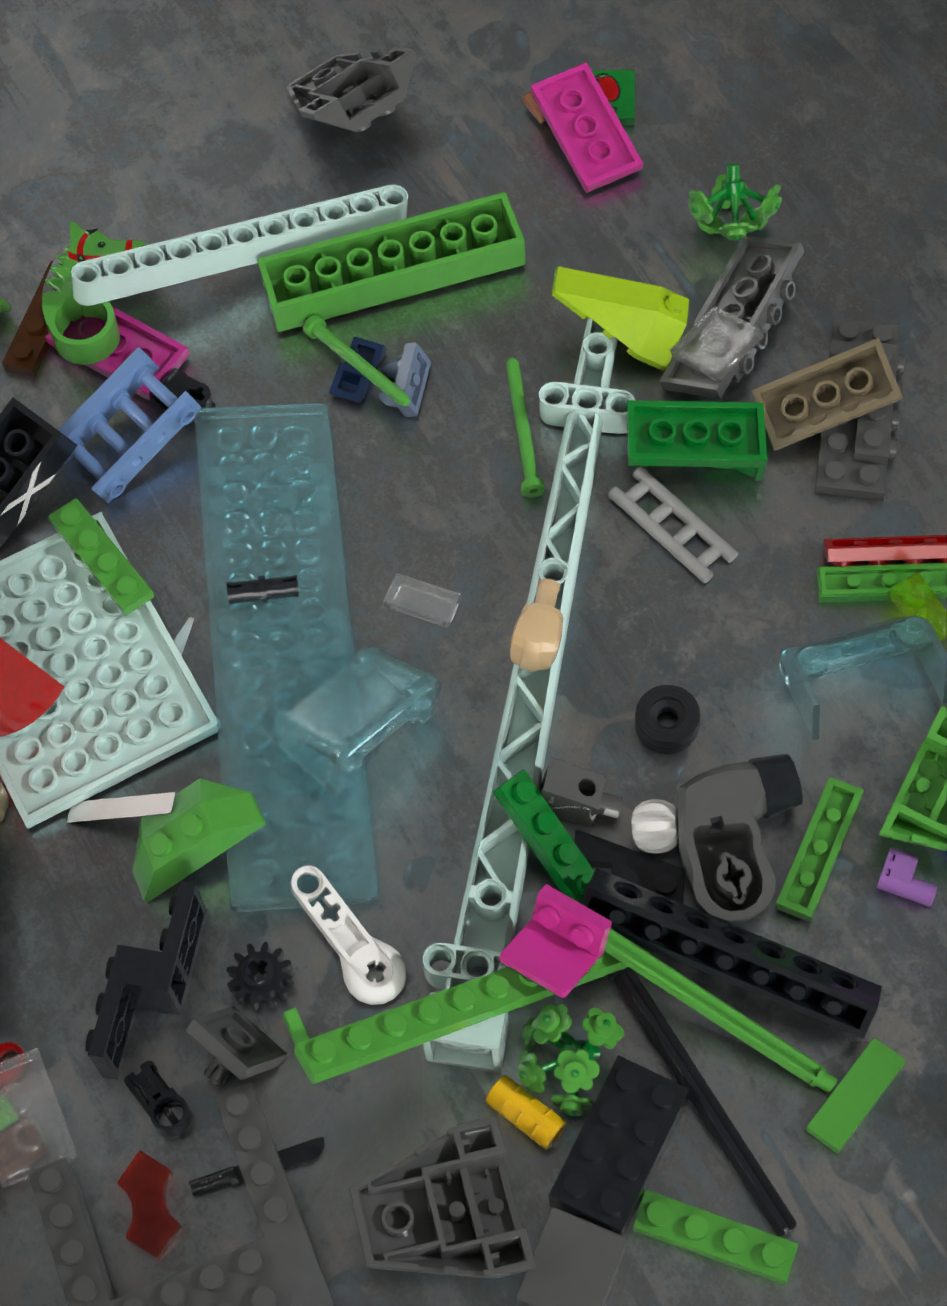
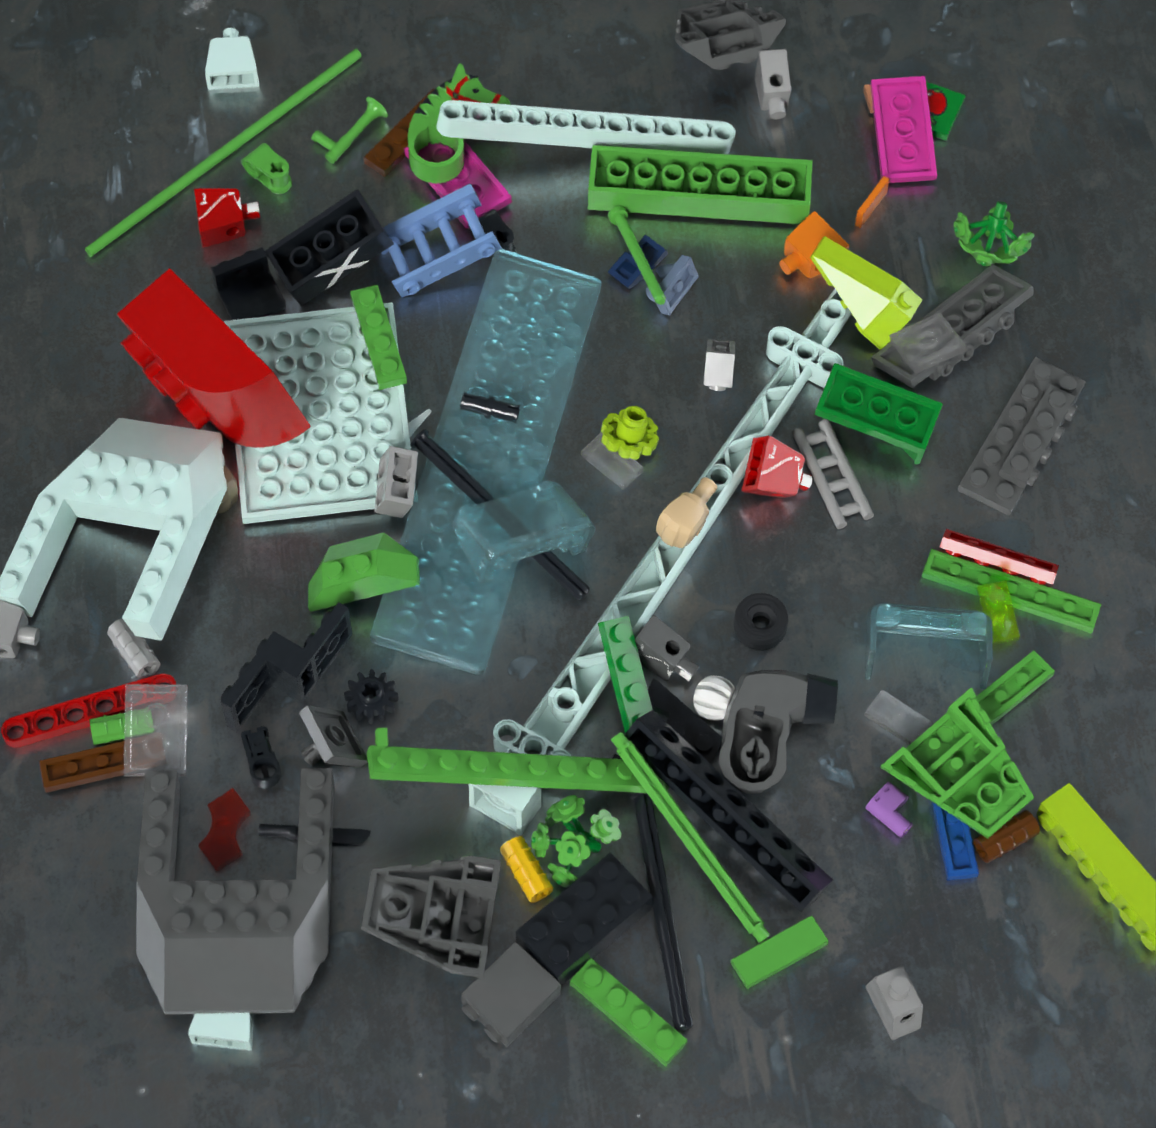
camera: 15 degrees right, 0 degrees up
white sticker [67,792,175,823] -> none
white beam [291,866,407,1005] -> none
dark pink bracket [499,884,612,998] -> none
bright green bar [506,358,545,498] -> none
dark tan slope [752,338,903,451] -> none
bright green plate [775,777,864,922] -> none
none -> light grey brick [374,446,418,518]
none -> black axle [410,429,590,600]
none -> lime plant [601,406,659,460]
none -> slope [703,339,735,391]
none -> torso [741,436,812,498]
none -> light grey torso [755,49,791,119]
none -> orange torso [779,211,850,278]
none -> orange piece [855,176,890,228]
none -> clear tile [864,690,934,745]

